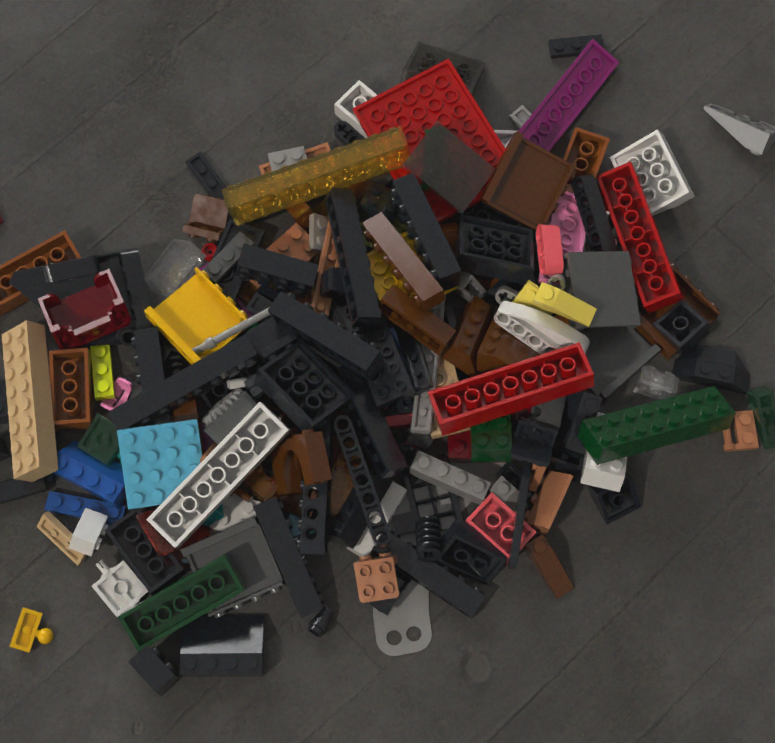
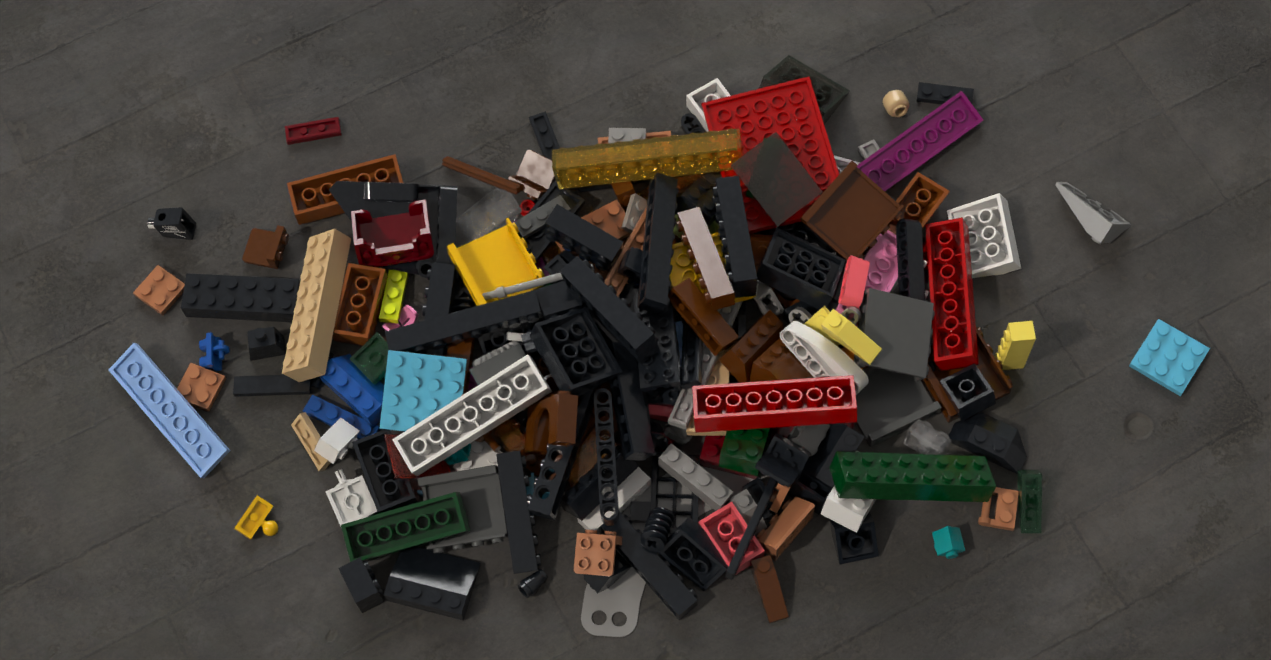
camera: 20 degrees right, 5 degrees down
none -> reddish brown axle [442,156,521,195]
none -> tan head [883,90,910,117]
none -> teal brick [932,526,965,559]
none -> light yellow brick [995,321,1036,370]

